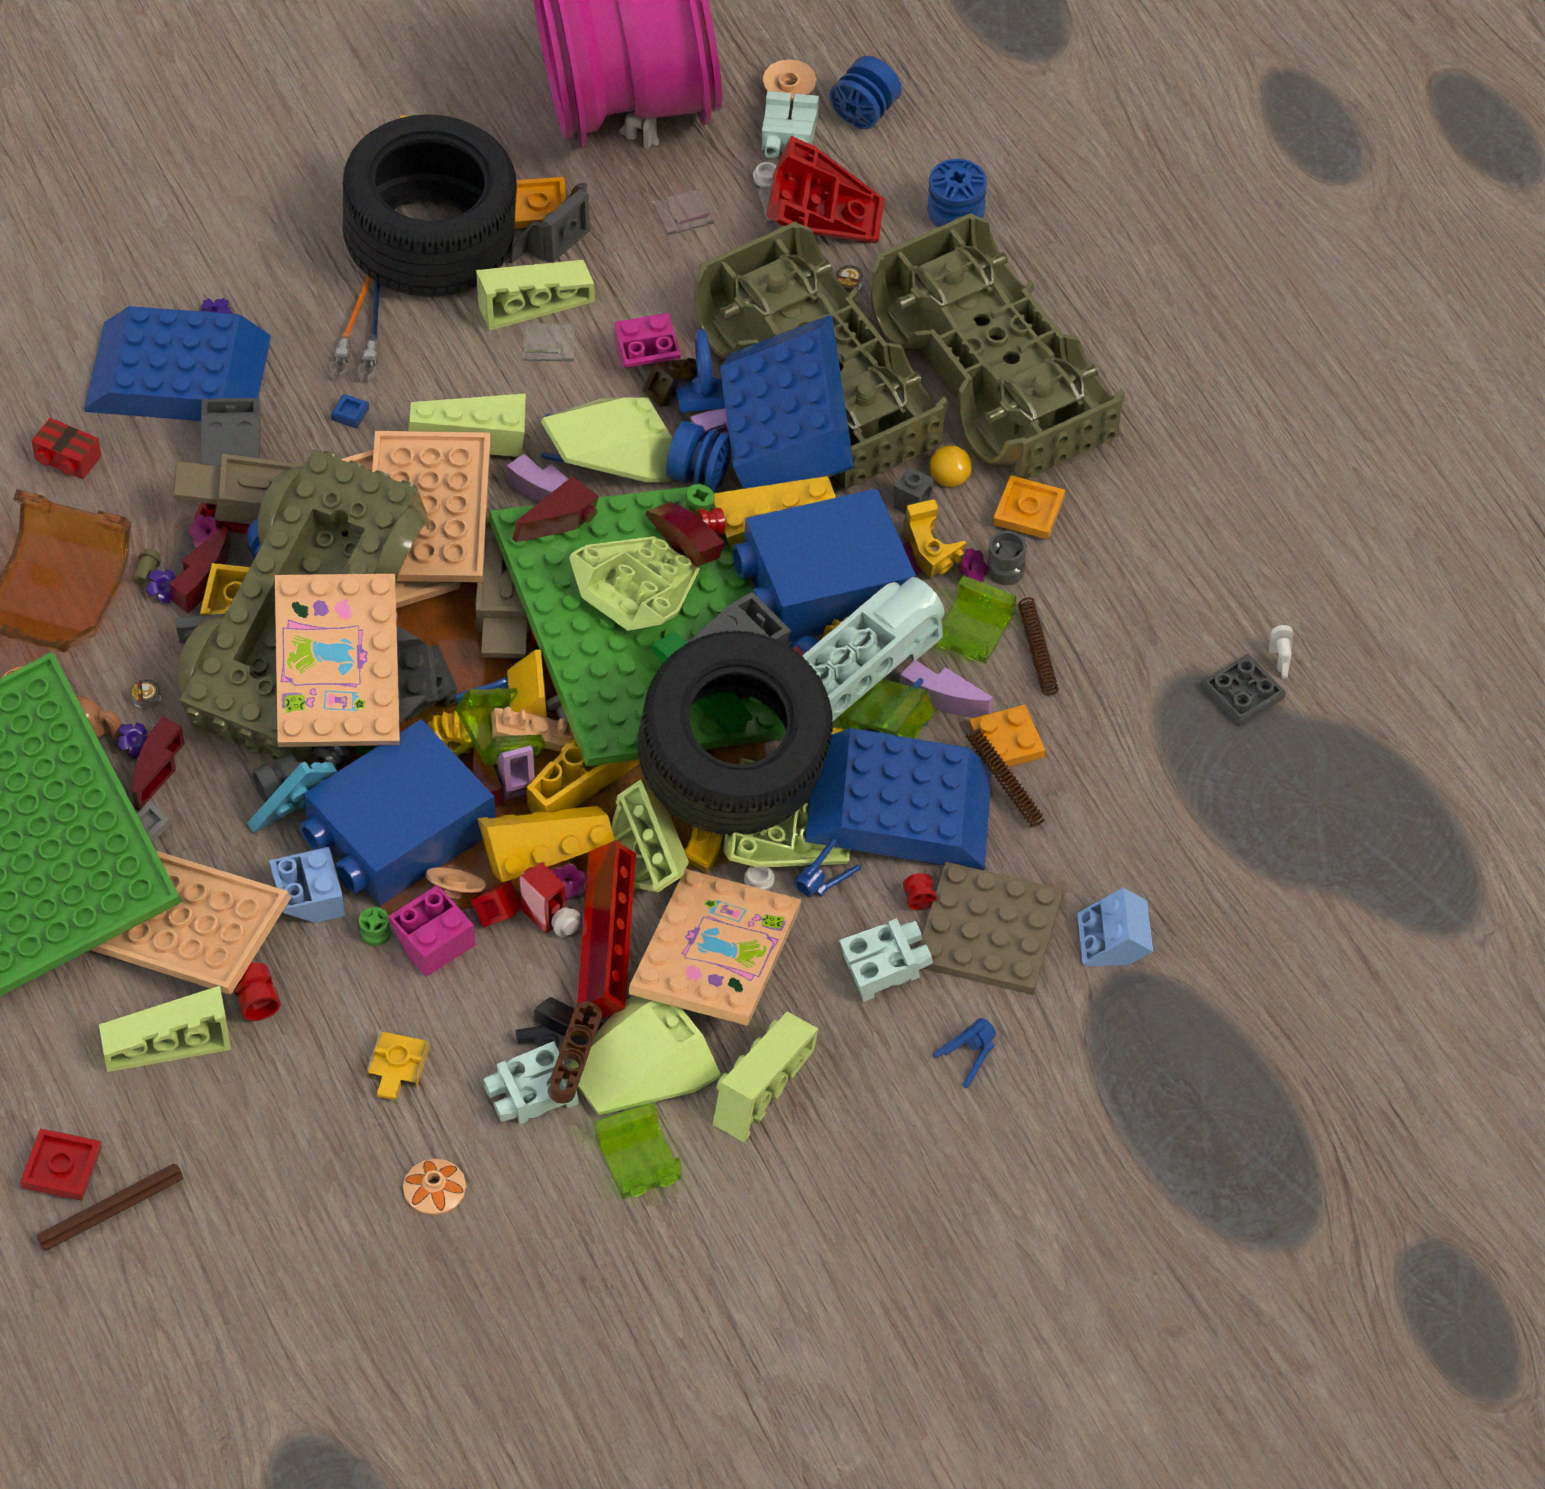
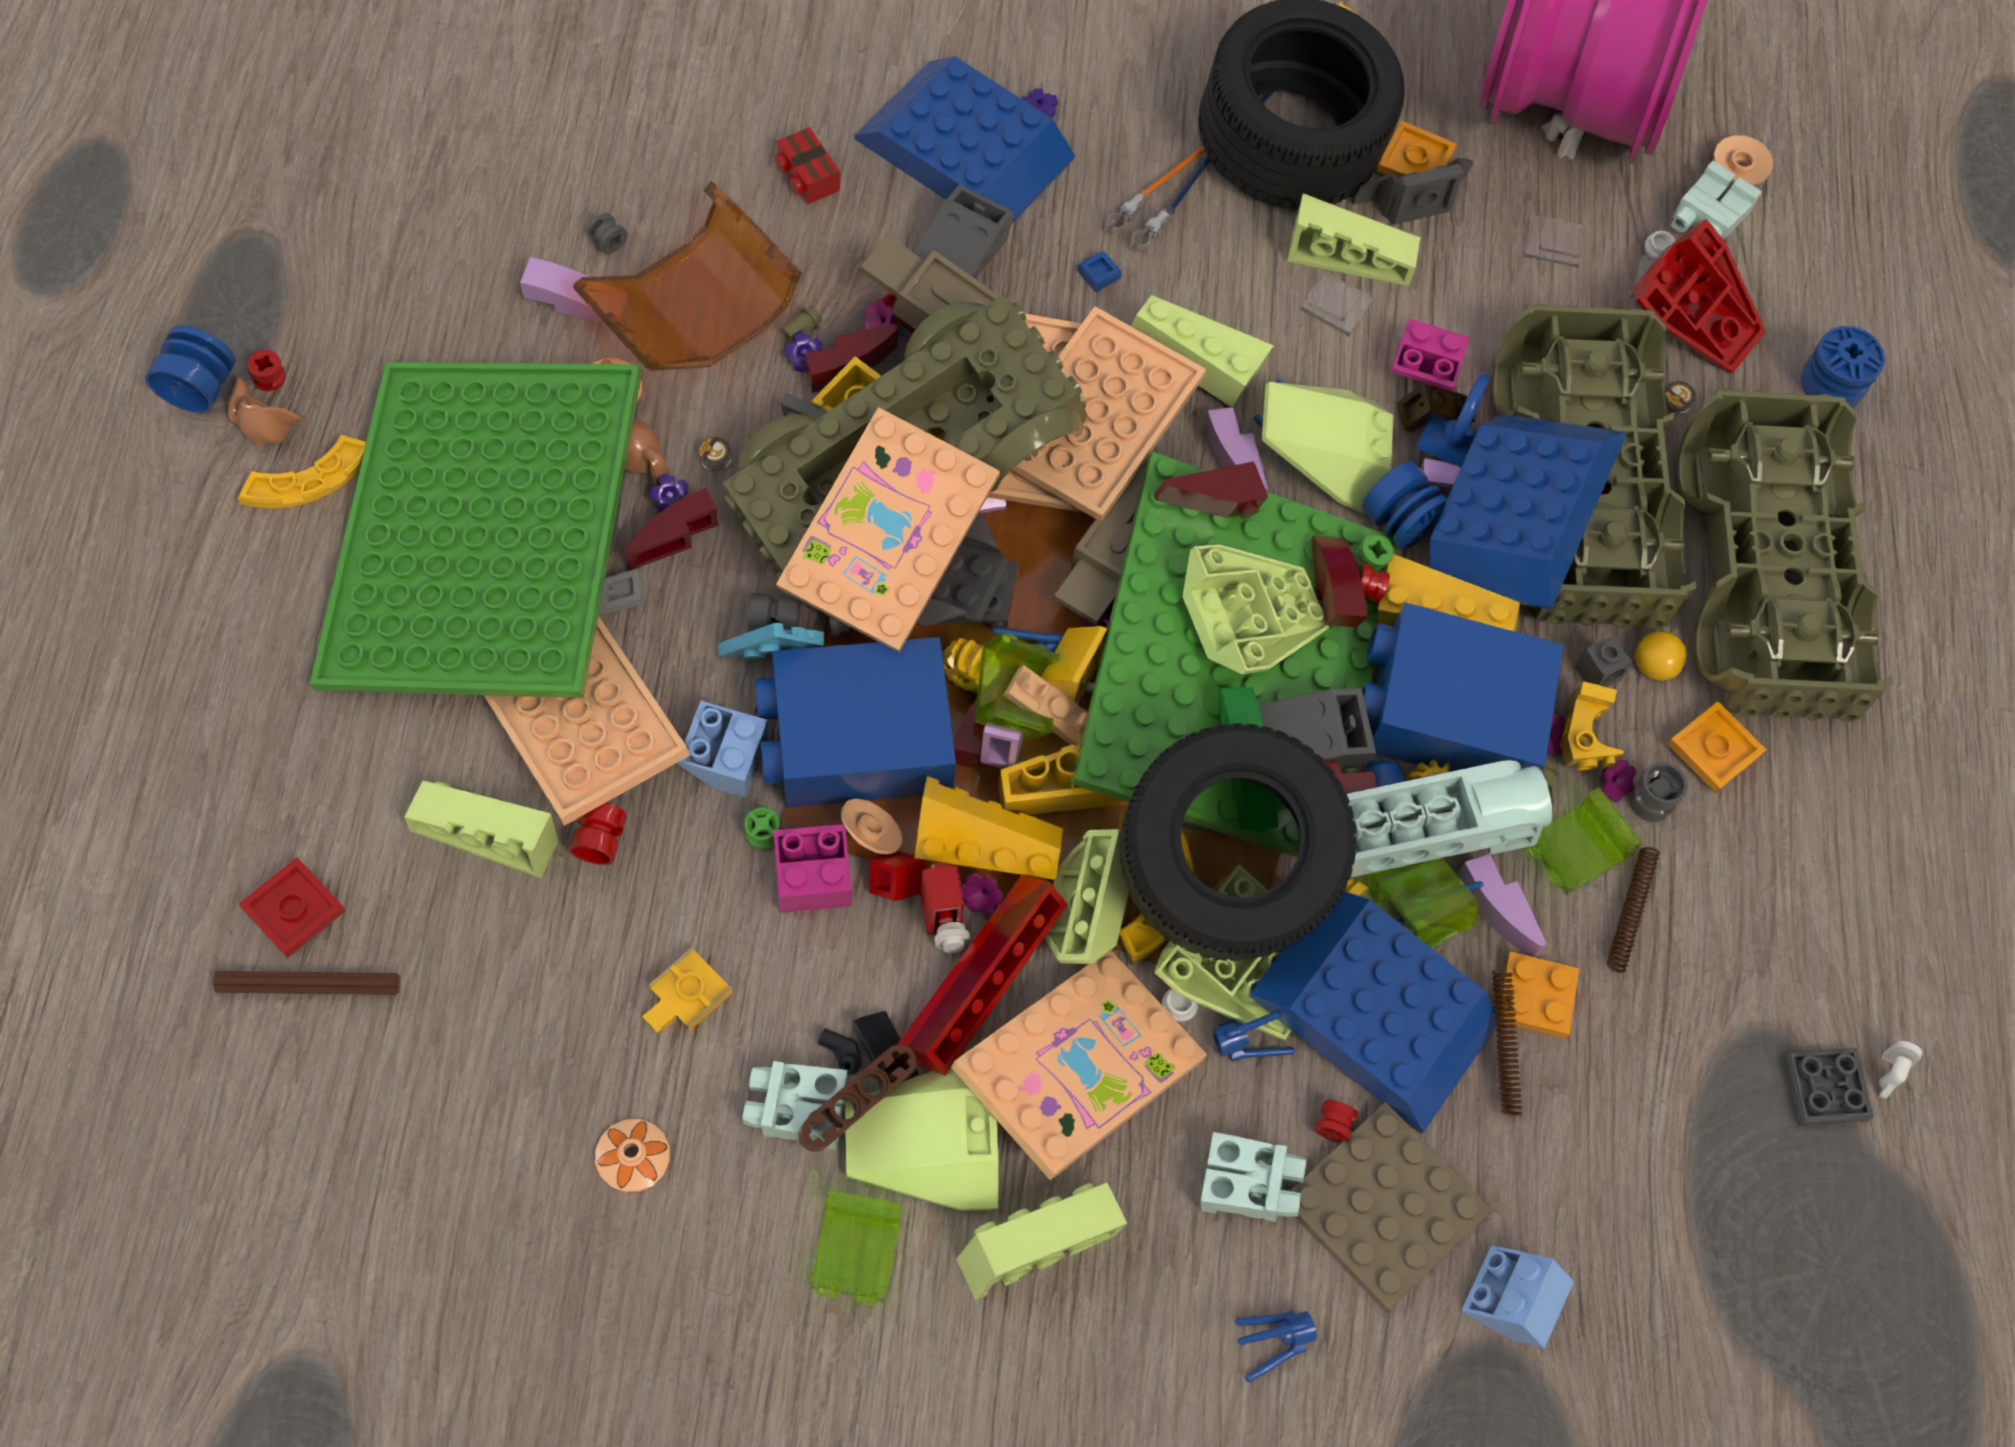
camera: 25 degrees right, 10 degrees up
blue wheel [829,56,902,129] -> none

